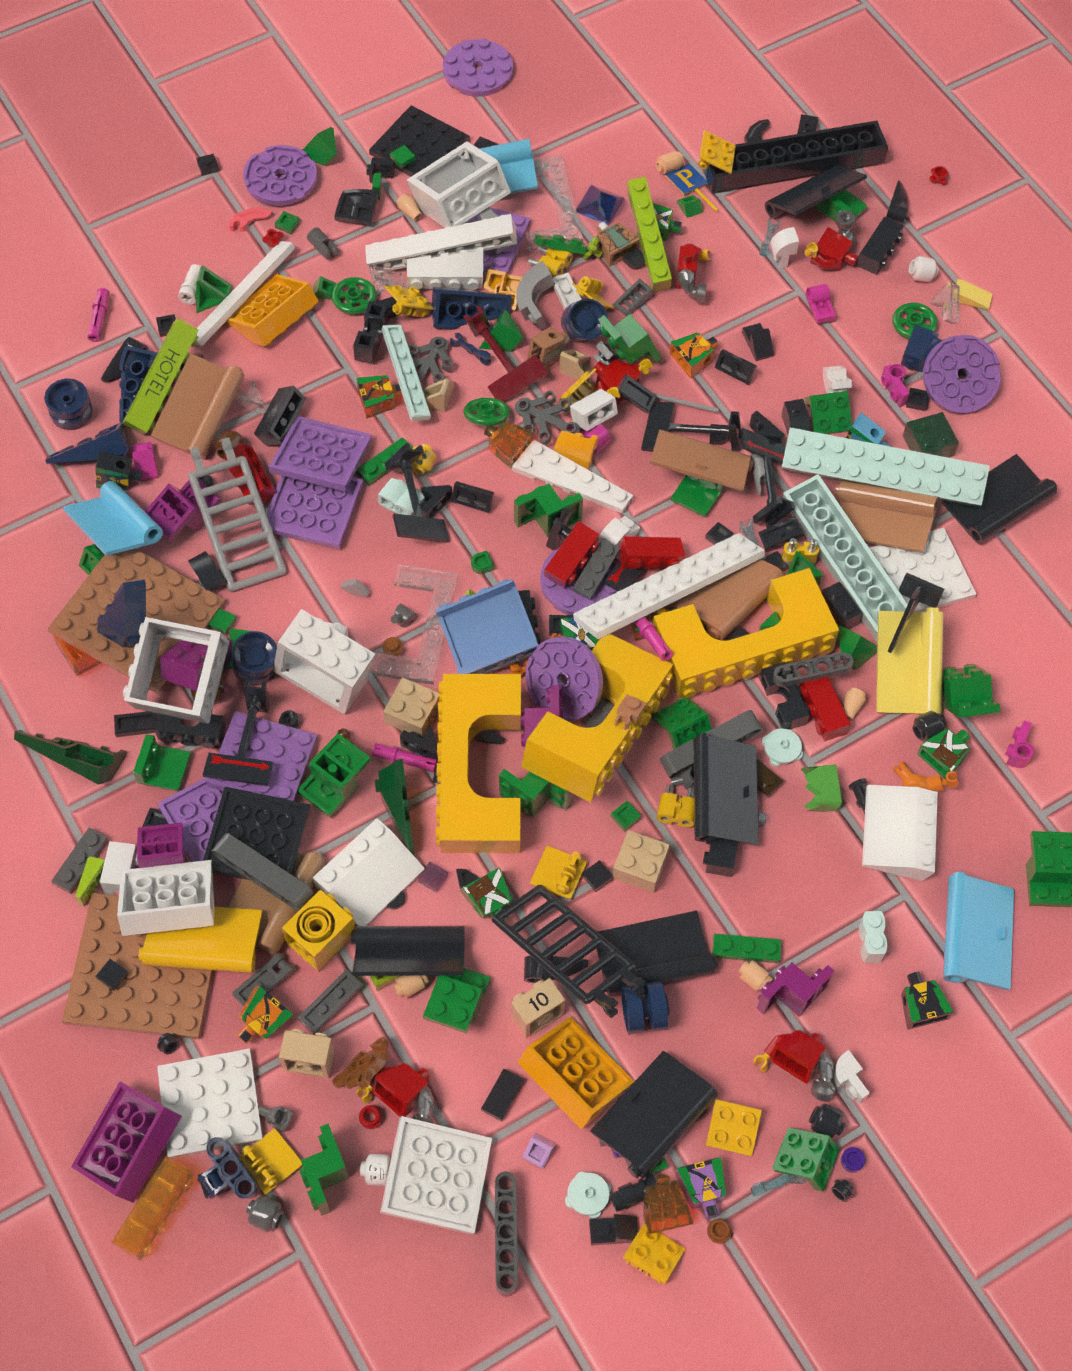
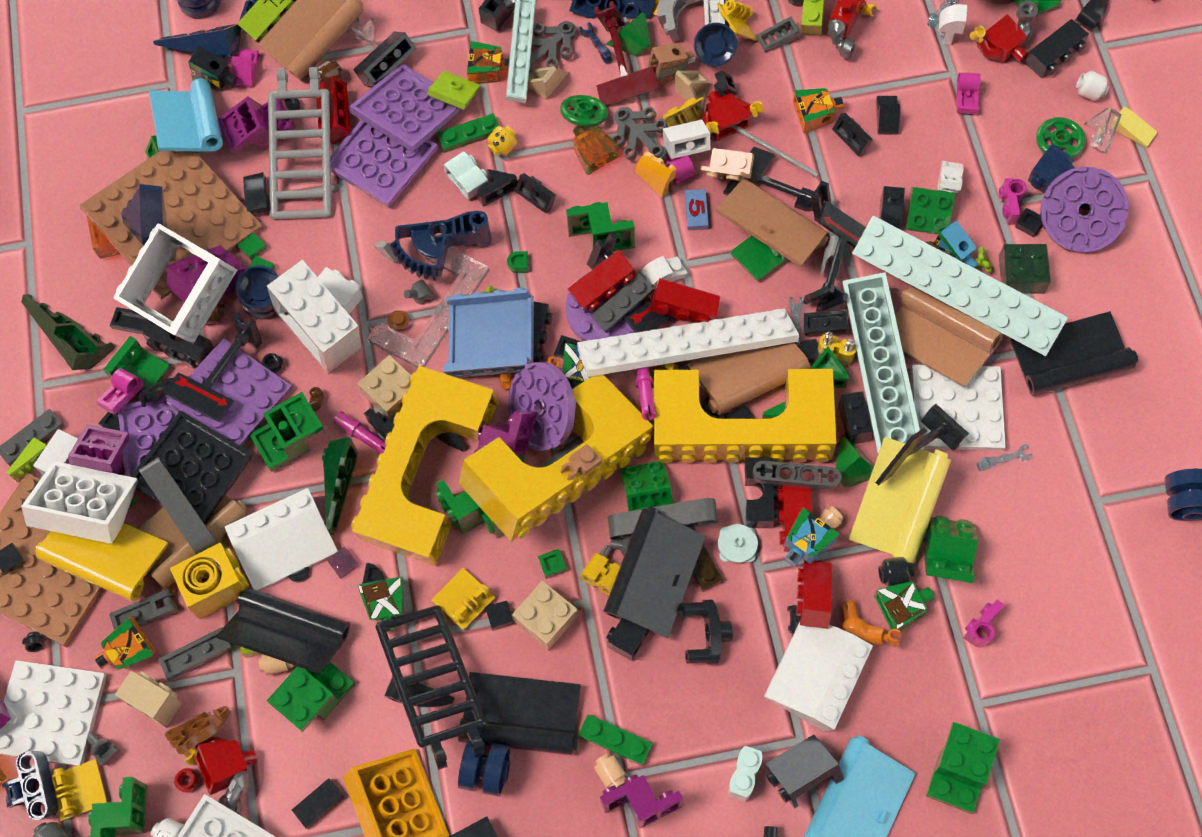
camera: 25 degrees right, 5 degrees up
black piece [385,443,449,543] -> none
tan brick [511,978,565,1039] -> none
white wing [512,440,633,513] -> none
green bracket [598,314,662,364] -> none
black tile [618,375,657,413] -> none
black tile [705,522,734,545] -> none
black slope [749,411,785,444] -> none
bright green piece [801,764,842,812] -> none
none -> dark pink plate [97,369,145,415]
none -> black piece [139,378,173,407]
none -> dark blue arm [390,211,492,281]
none -> lime plate [427,70,480,110]
none -> black connector [681,599,733,665]
none -> medium blue tile [685,189,708,230]
none -> light nougat bracket [701,148,754,181]
none -> panel [766,734,844,809]
none -> torso [785,507,839,567]
none -> red brick [796,560,832,629]
none -> lime plant [975,246,994,273]
none -> clear light blue piece [976,444,1032,471]

